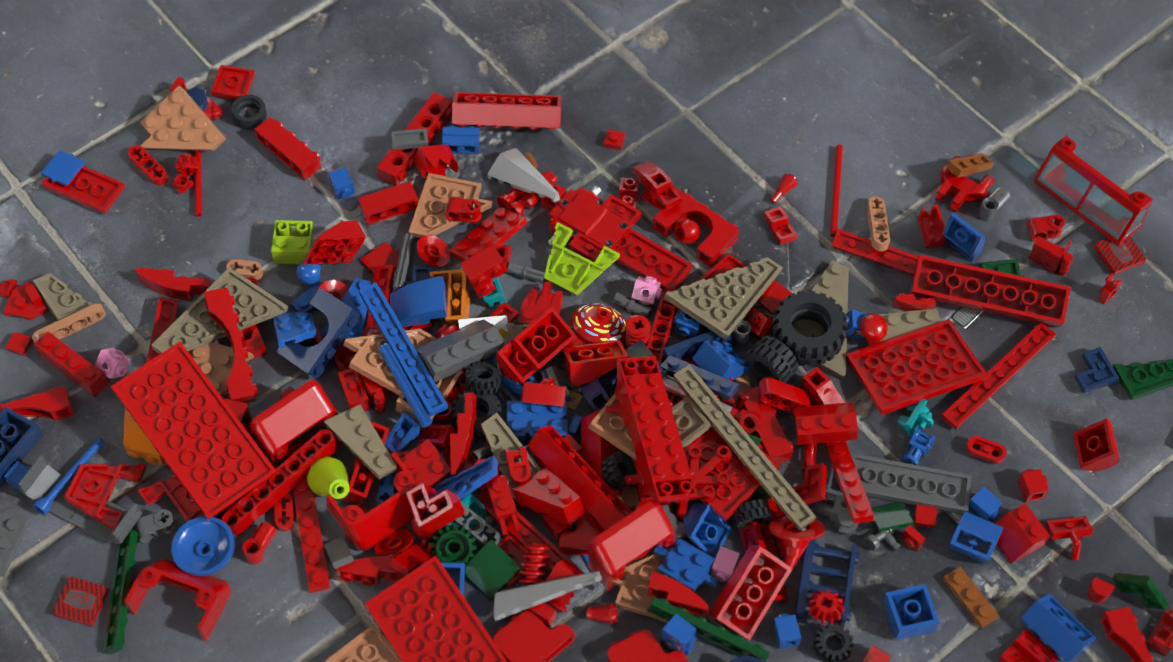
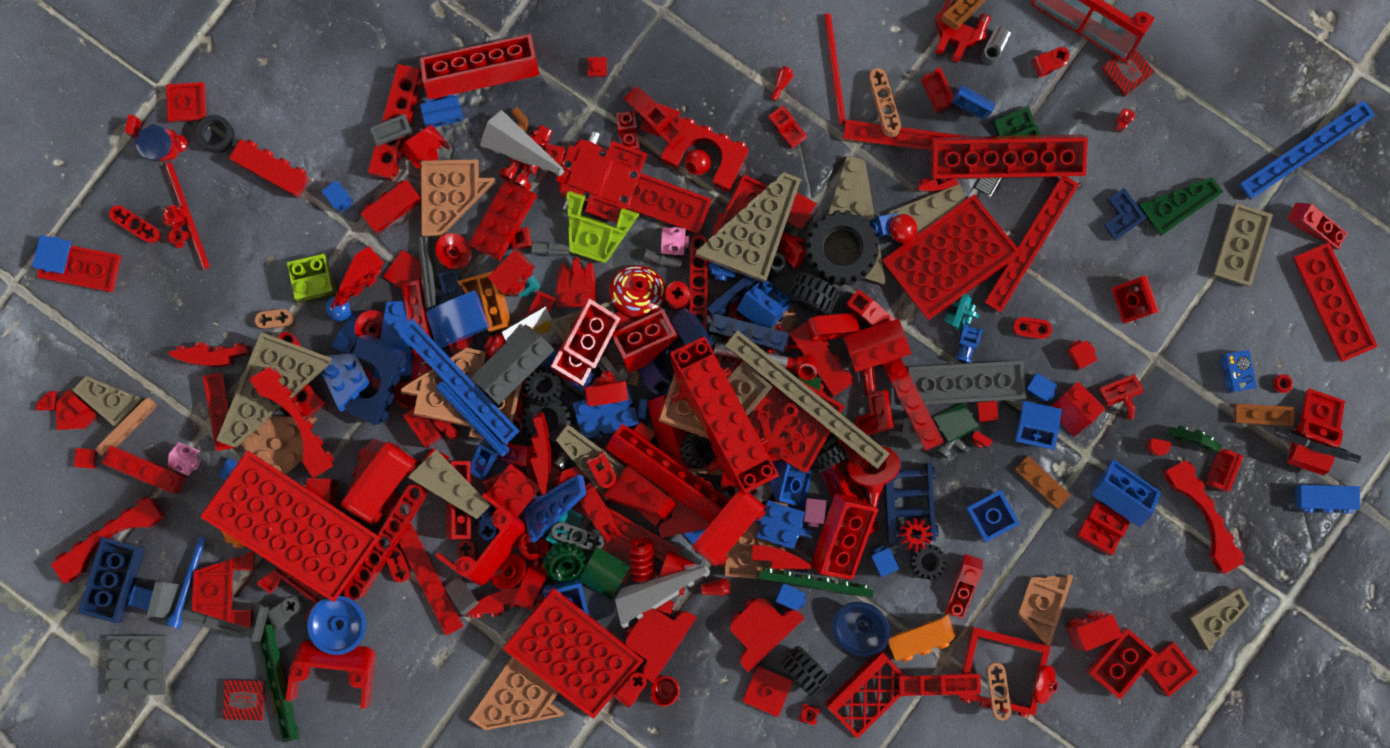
camera: 10 degrees left, 25 degrees up
nougat wing [140,86,227,151] -> none
red piece [243,522,277,565] -> none
lime cone [307,457,349,499] -> none
red brick [406,483,465,534] -> none
red piece [445,197,482,223] -> none
red piece [1028,236,1073,276] -> none

